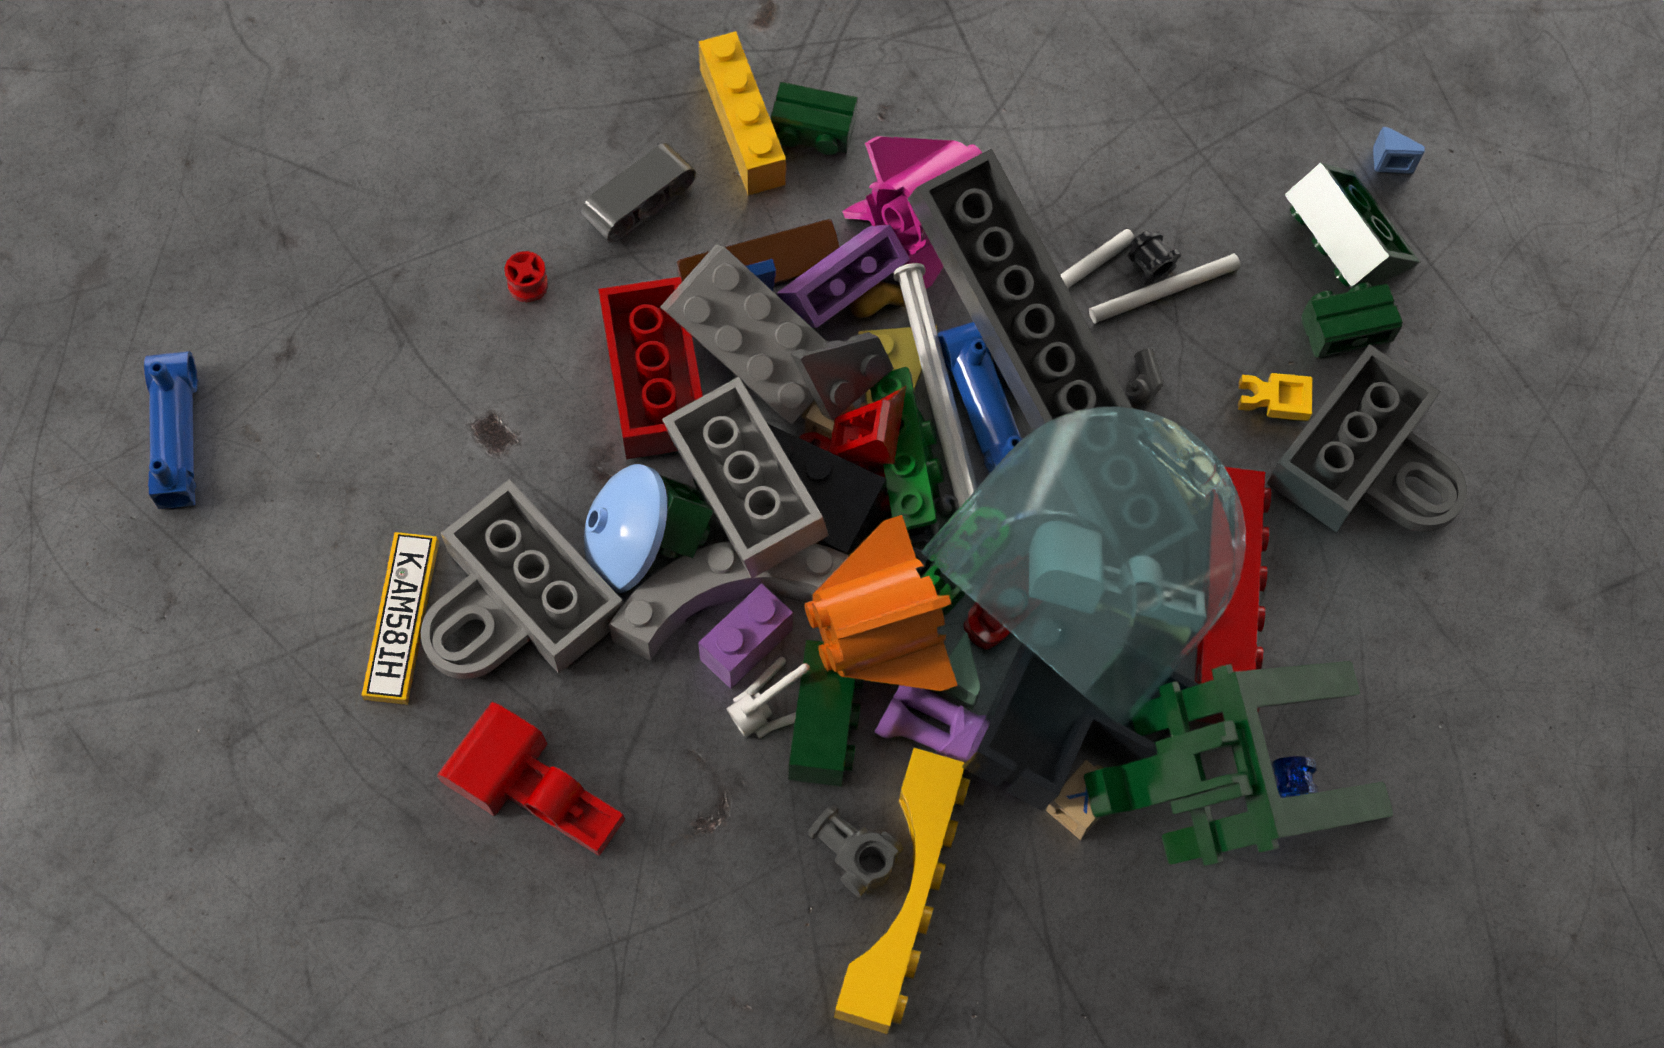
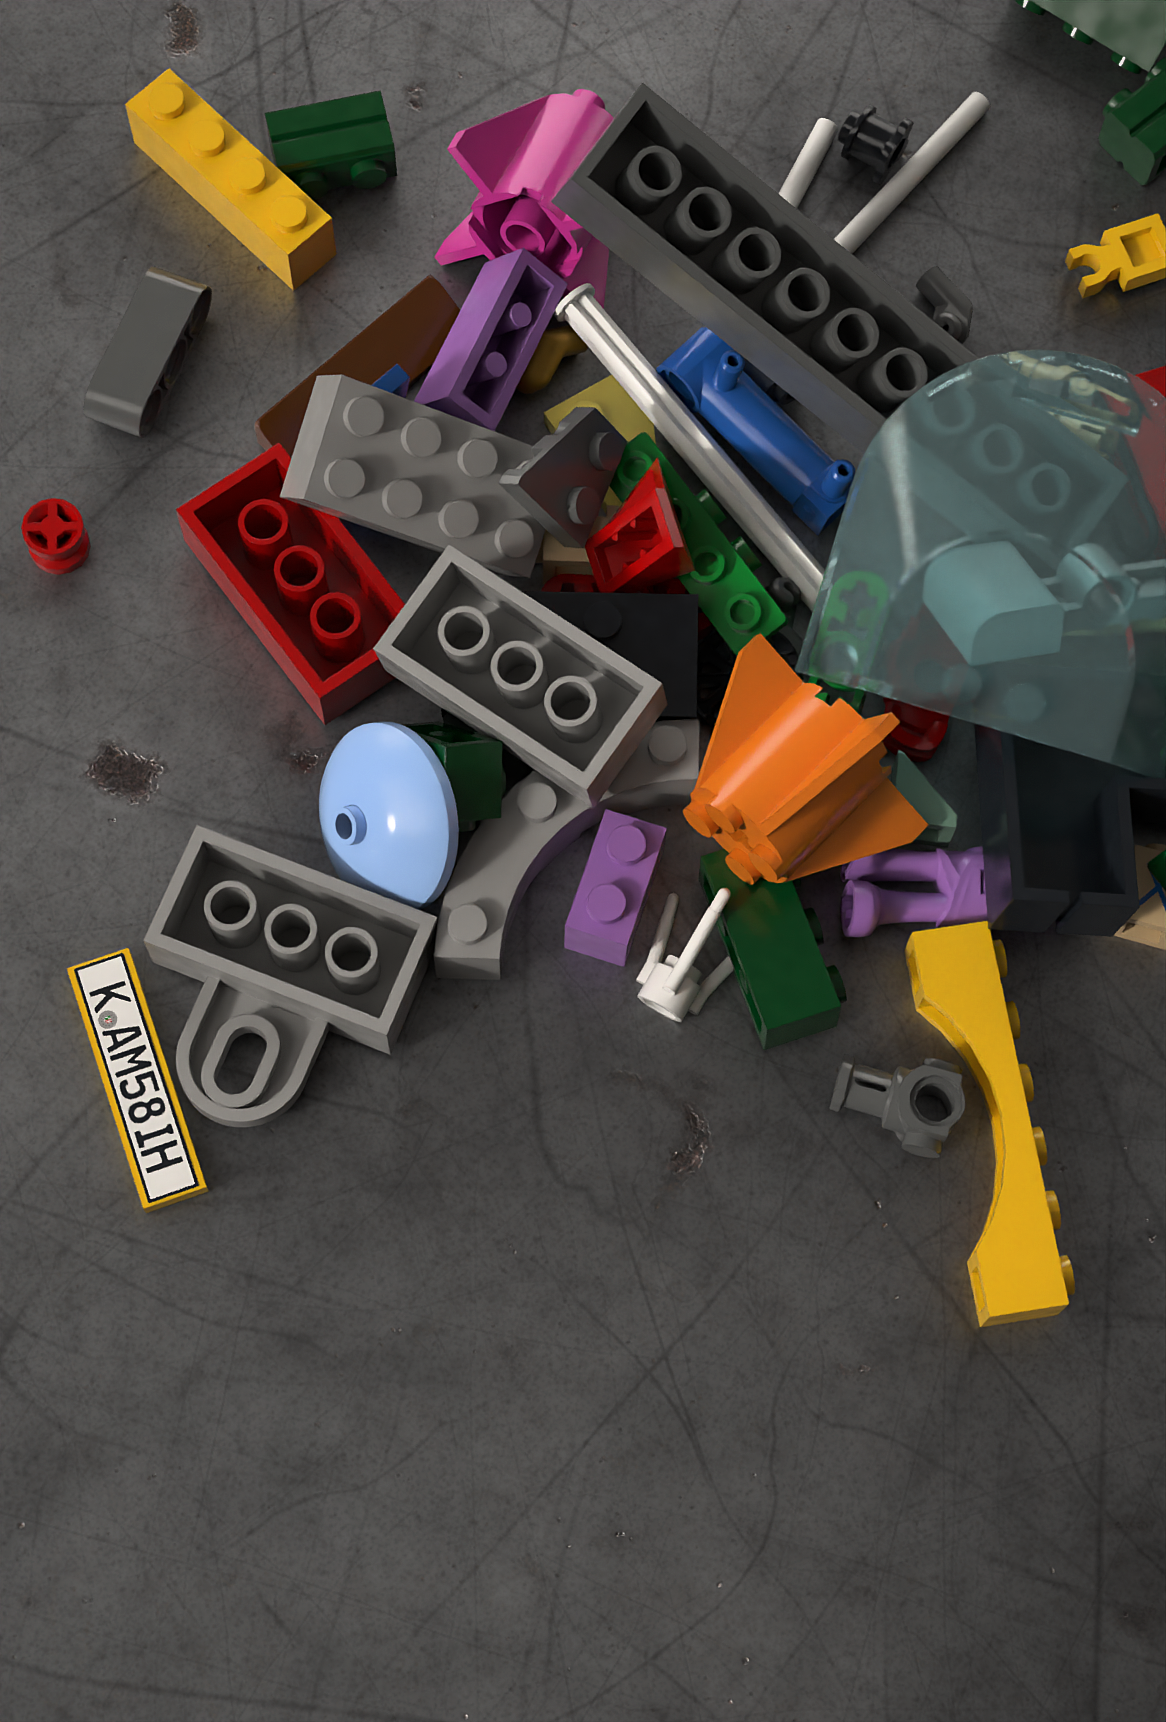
camera: 25 degrees left, 5 degrees up
red plate [437,702,626,856] -> none

